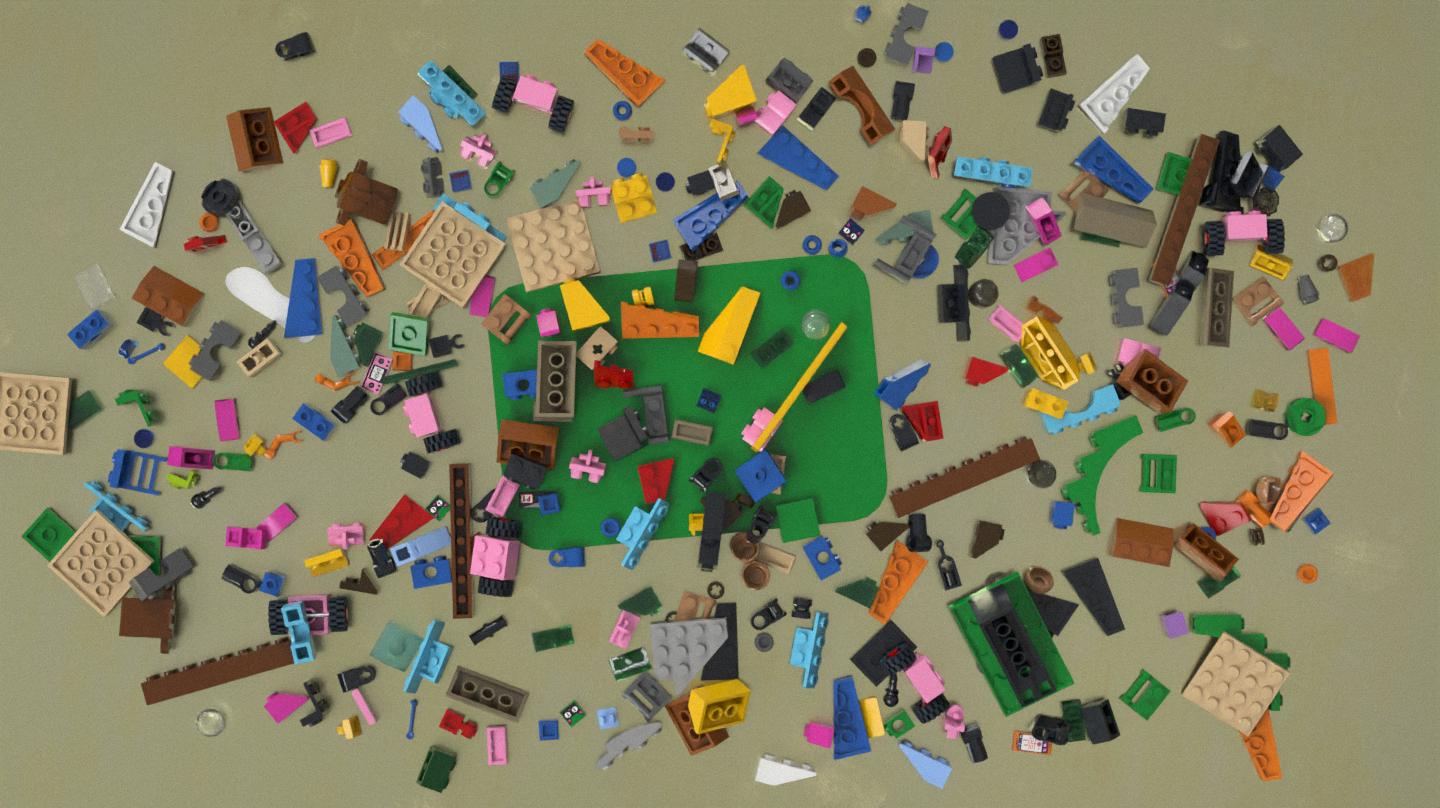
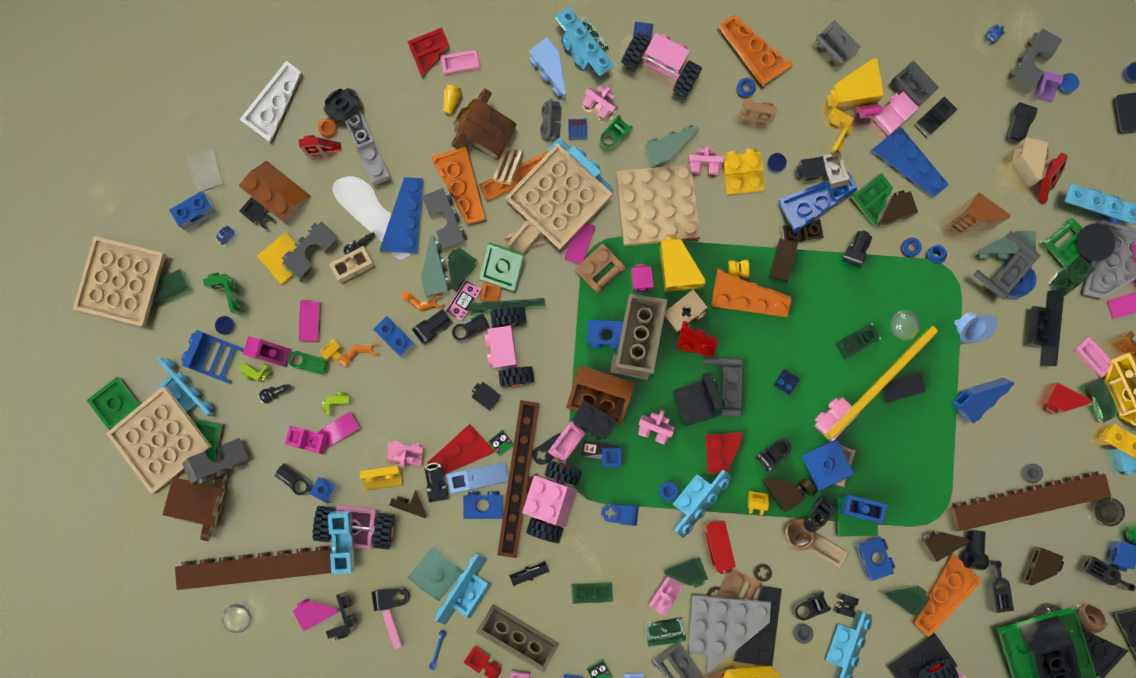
camera: 15 degrees right, 5 degrees down
blue hinge [127,343,165,364] -> none
dark orange slope [226,107,283,172] -> none
yellow tile [337,716,362,739] -> none
black plate [429,334,465,358] -> none
blue tile [617,158,636,177] -> none
tile [649,240,671,263] -> none
dark tan tile [671,419,713,446] -> none
black arch [697,492,726,572] -> none
yellow wedge [698,286,760,365] -> none
medium nougat hair [741,561,770,590] -> none
blue plate [781,271,800,290] -> none
dark orange arch [828,66,895,145] -> none
tile [838,218,865,245] -> none
dark brown tile [857,48,877,68] -> none
black piece [889,414,919,452] -> none
red wing [901,401,944,442] -> none
clear smoke hair [968,279,999,309] -> none
none -> lime bracket [322,392,352,416]
none -> red window [703,520,736,574]
none -> blue brick [841,495,887,524]
none -> black piece [842,230,873,269]
none -> light blue piece [954,312,998,343]
none -> dark grey tile [1022,464,1043,483]
none -> black piece [1080,556,1136,591]

